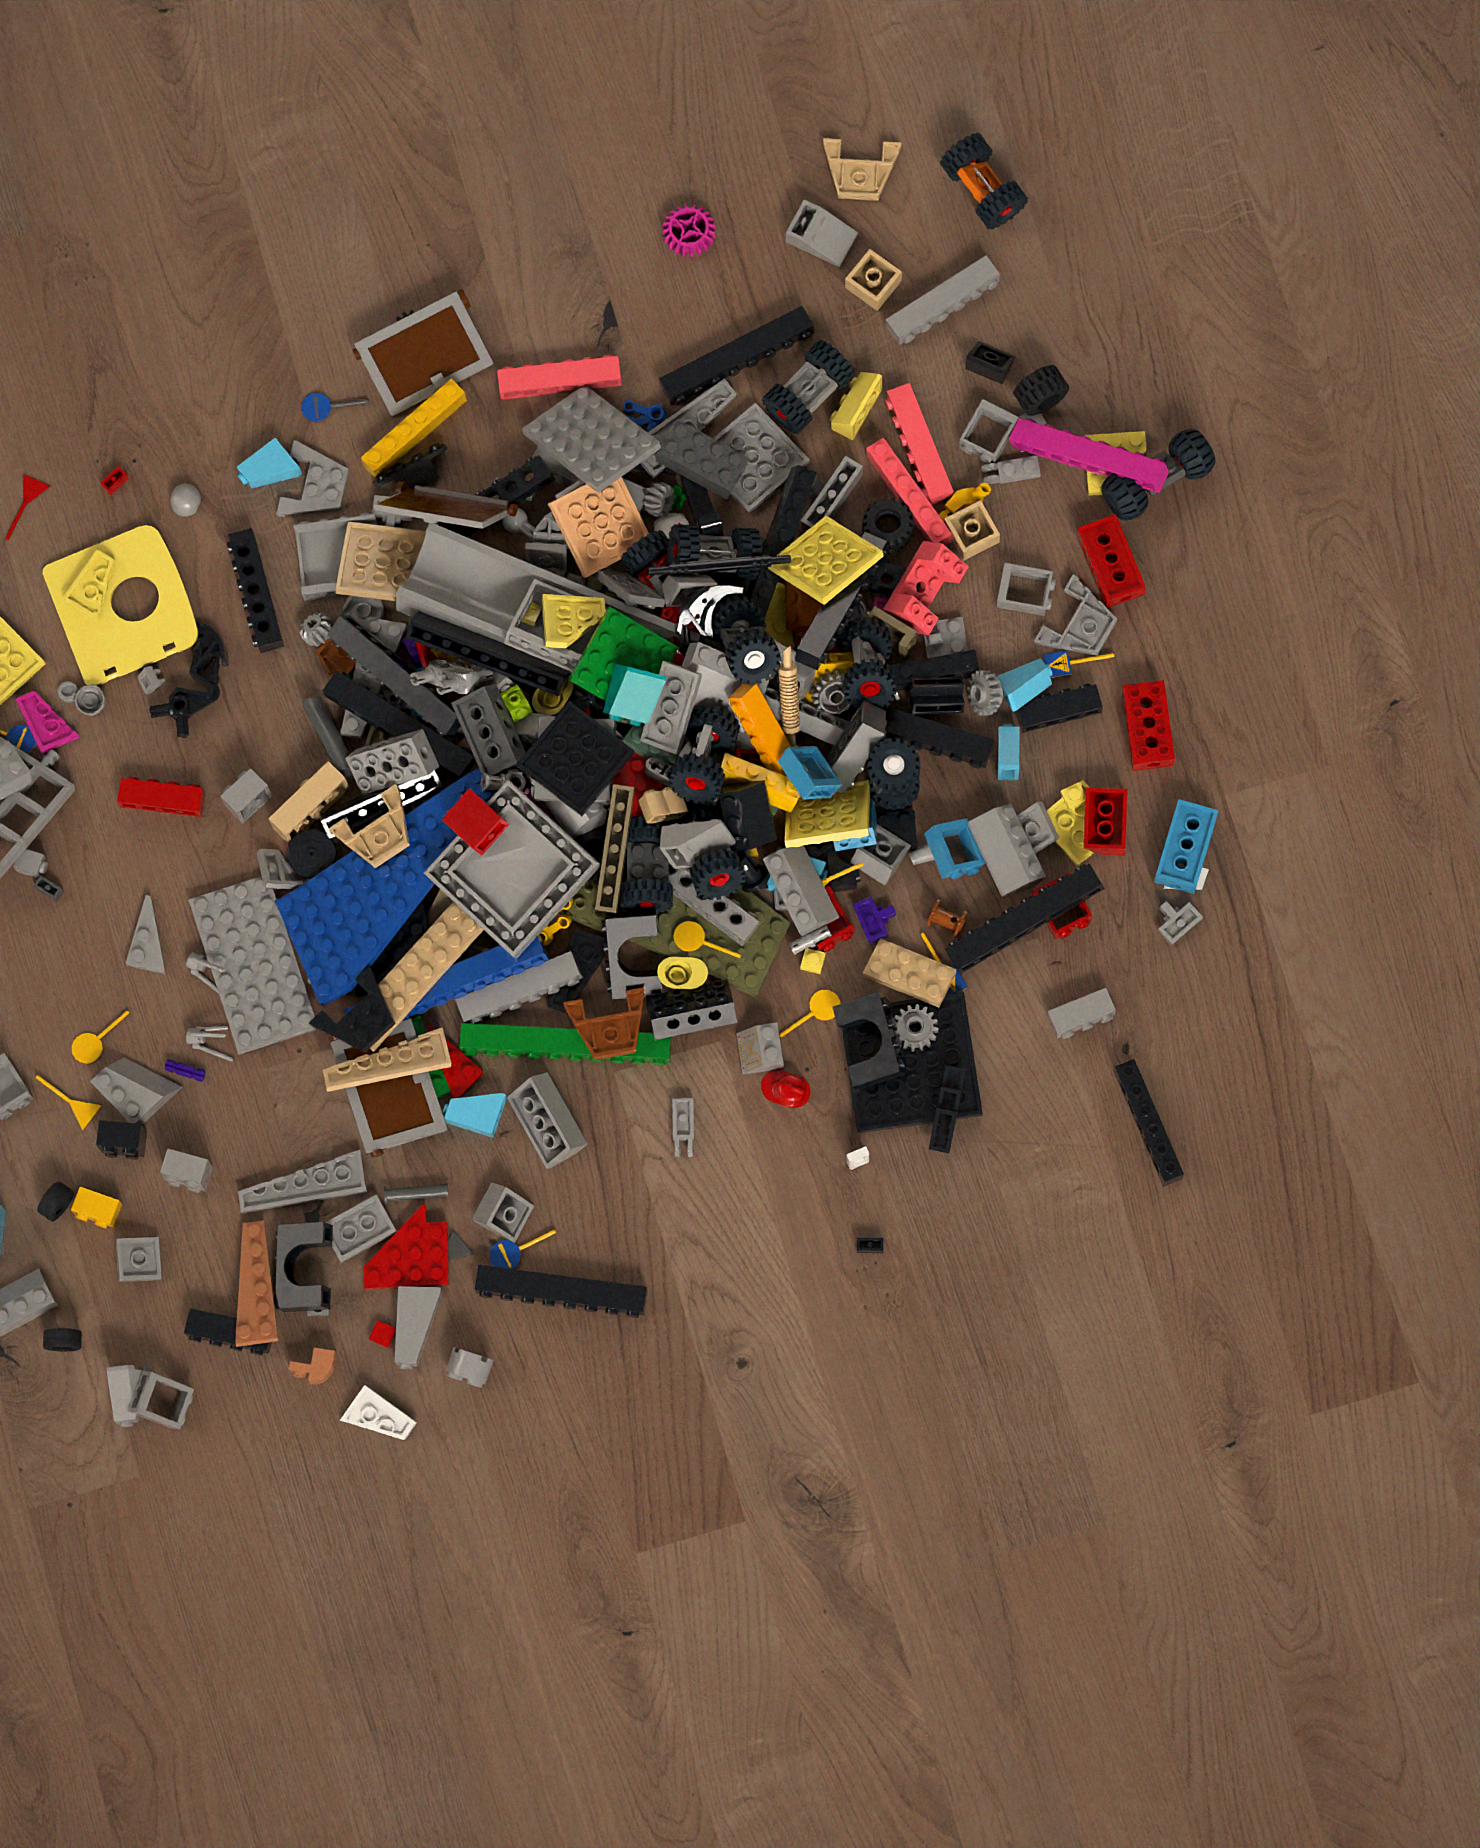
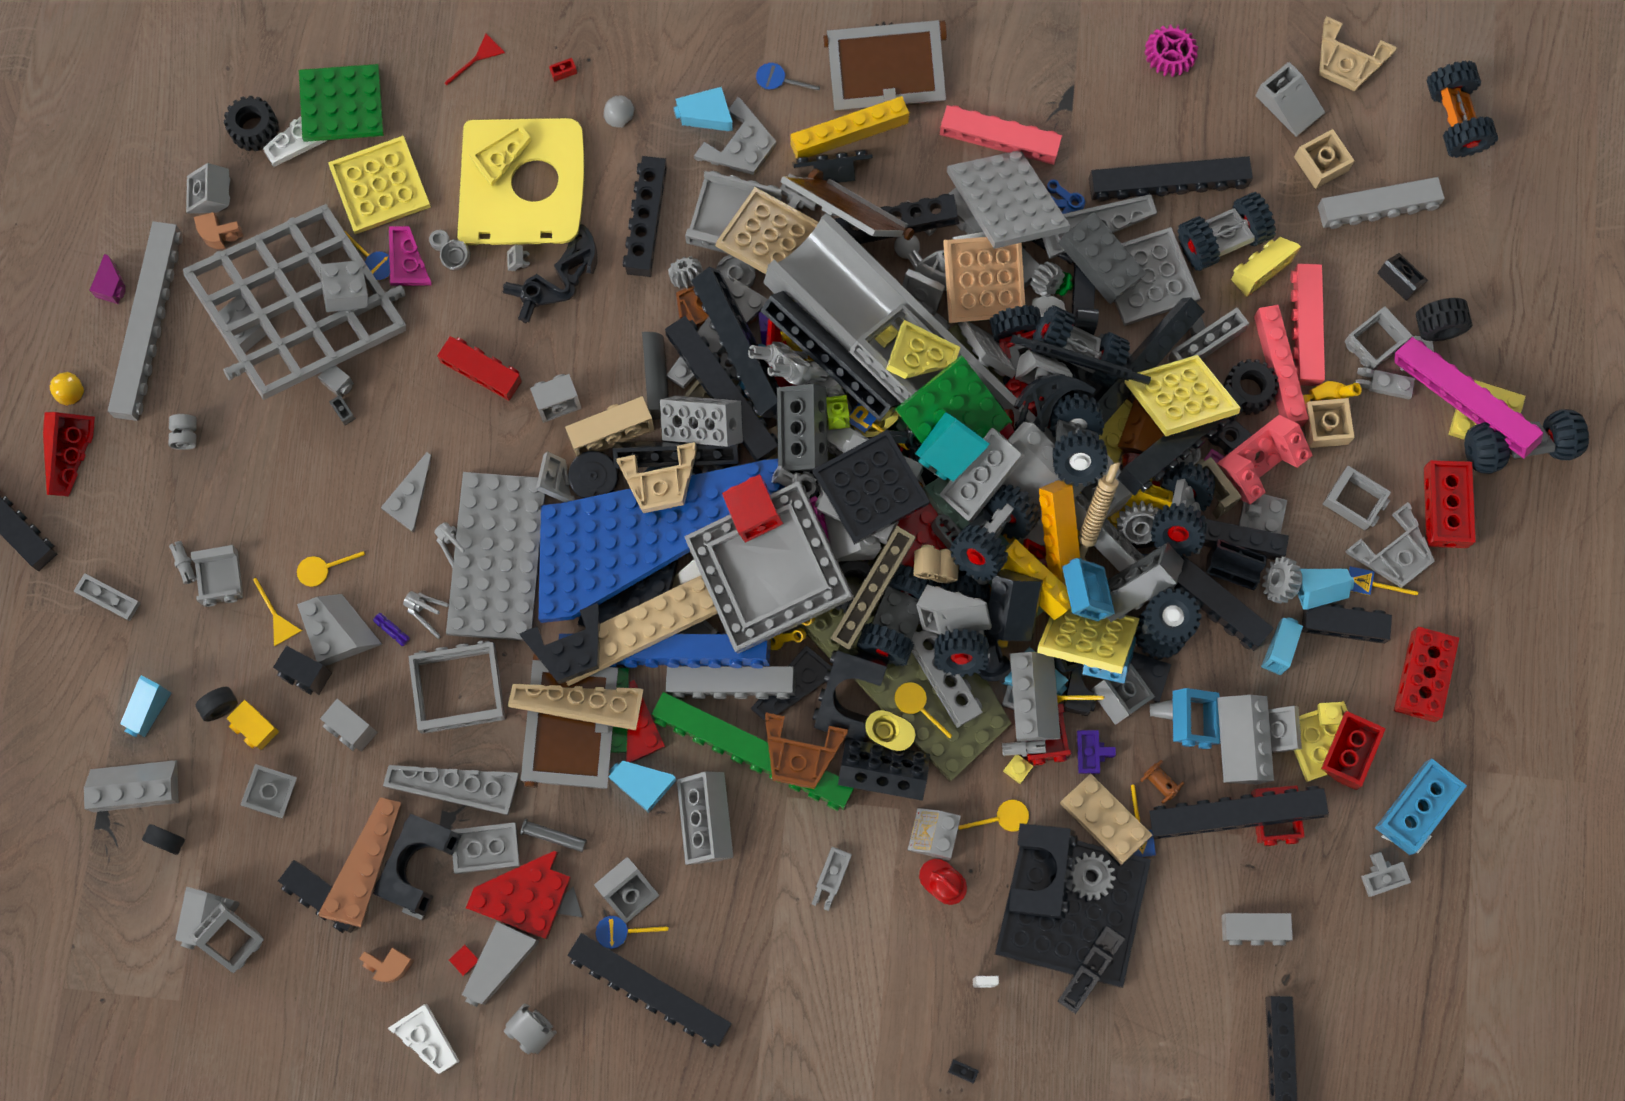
camera: 15 degrees right, 0 degrees up
none -> light grey window [409,641,506,734]
none -> piece [849,403,909,450]

